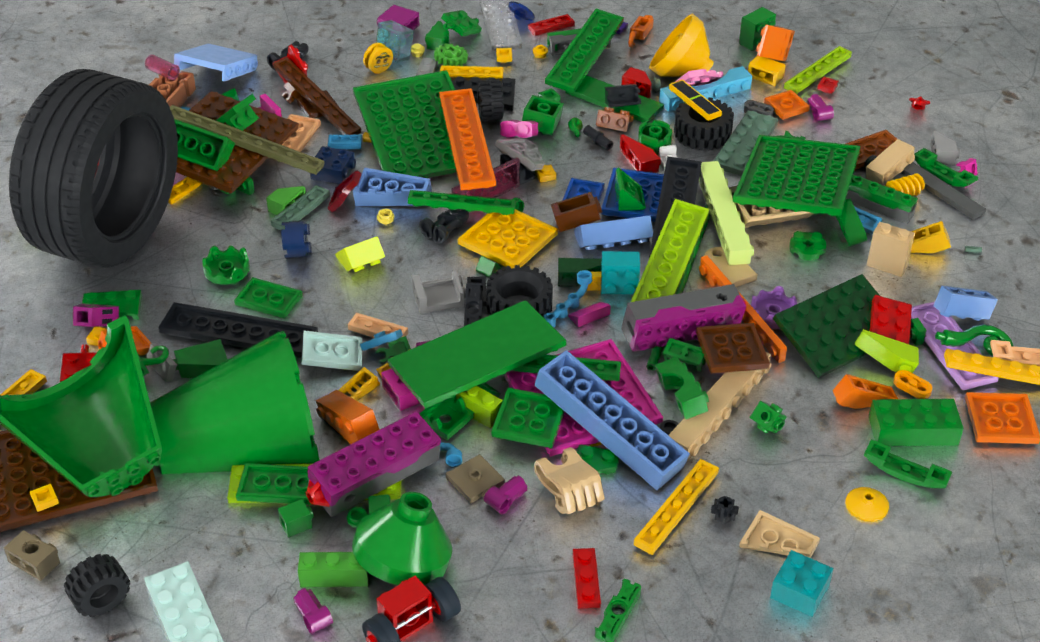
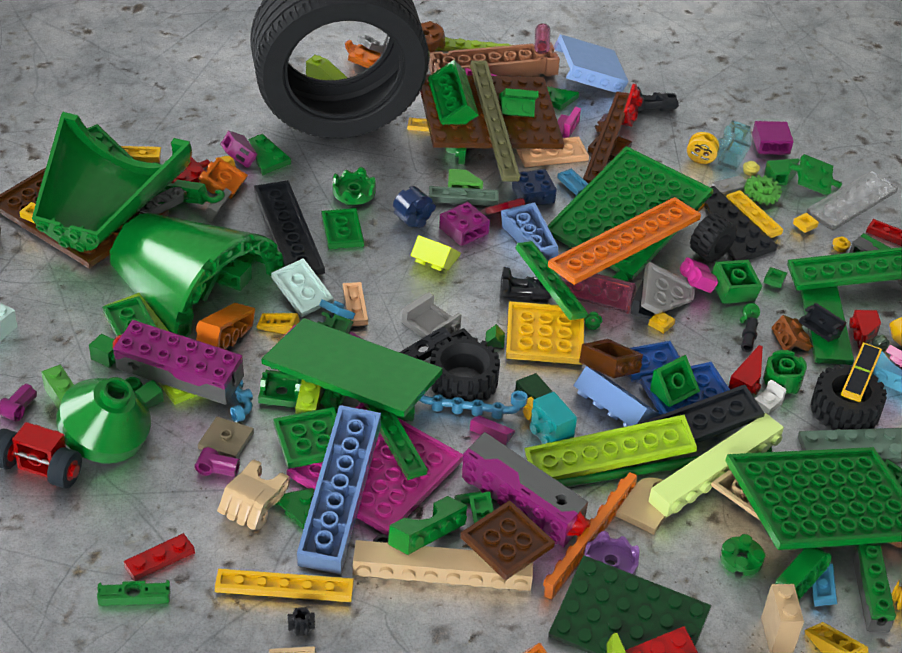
camera: 55 degrees right, 0 degrees up
green slope [172,339,228,378] -> none
light yellow plate [377,209,395,225] -> none
clear blue dish [508,1,535,21] -> none
green brick [749,400,787,433] -> none
none -> magenta brick [439,202,490,246]

